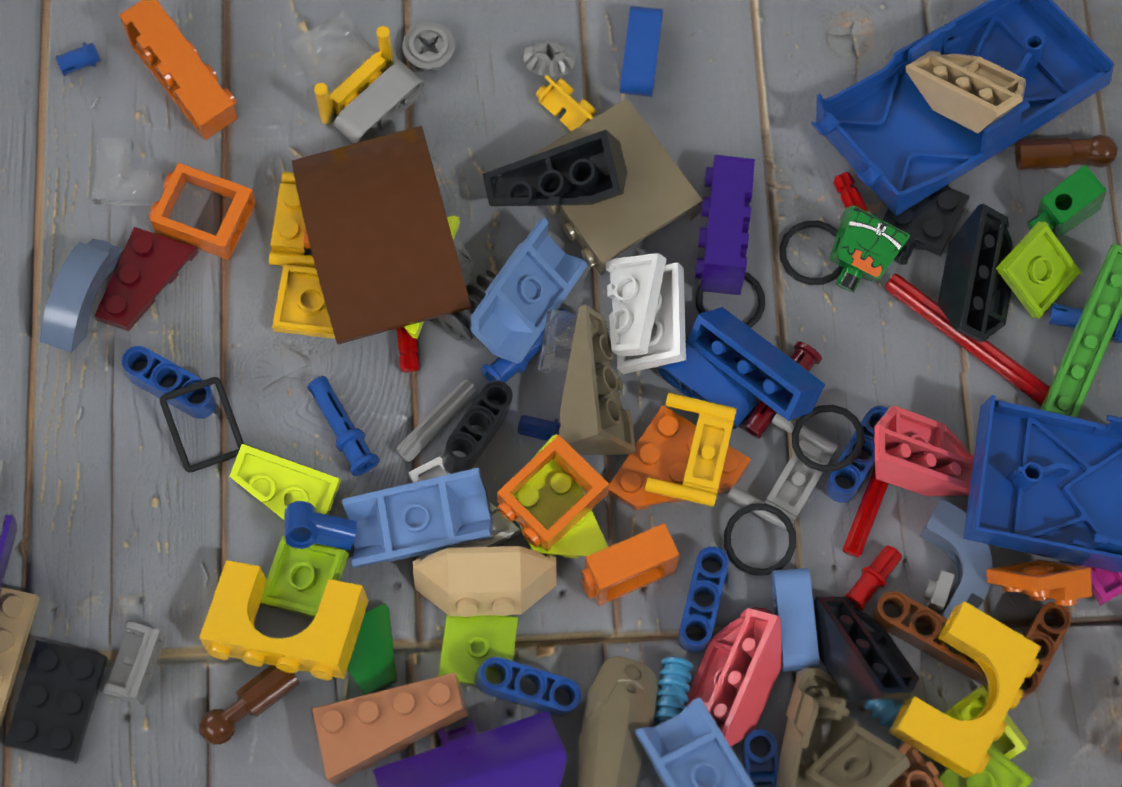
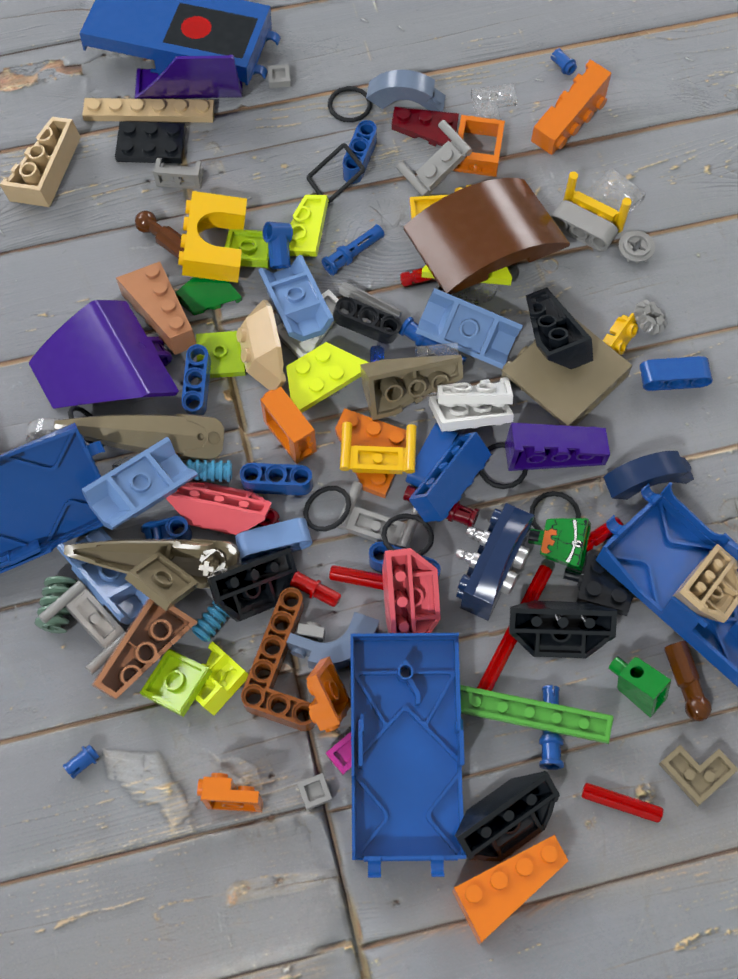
camera: 80 degrees right, 5 degrees down
orange window [497,435,609,551] -> none
yellow arch [888,601,1041,778] -> none
lime plate [996,222,1081,319] -> none
none -> black piece [328,86,372,122]
none -> light grey plate [396,120,473,196]
none -> dark blue piece [455,503,535,621]
none -> dark blue arch [603,451,694,500]

